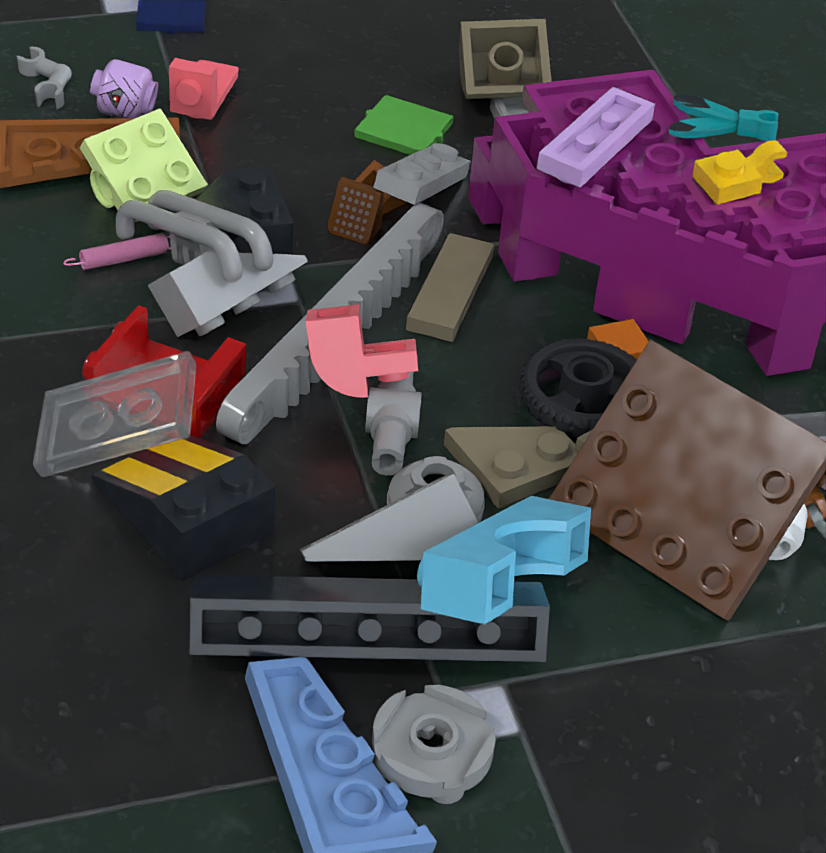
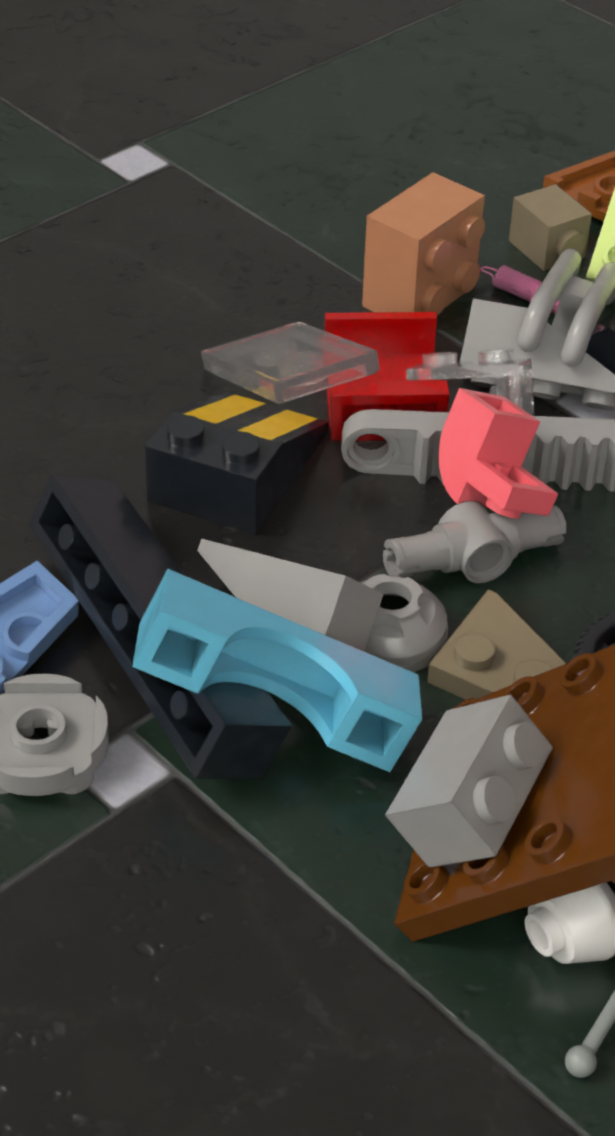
camera: 65 degrees right, 0 degrees up
none -> nougat brick [362,172,485,315]
none -> light grey brick [385,694,553,868]
none -> clear bracket [406,349,535,416]
none -> dark tan brick [509,184,592,271]

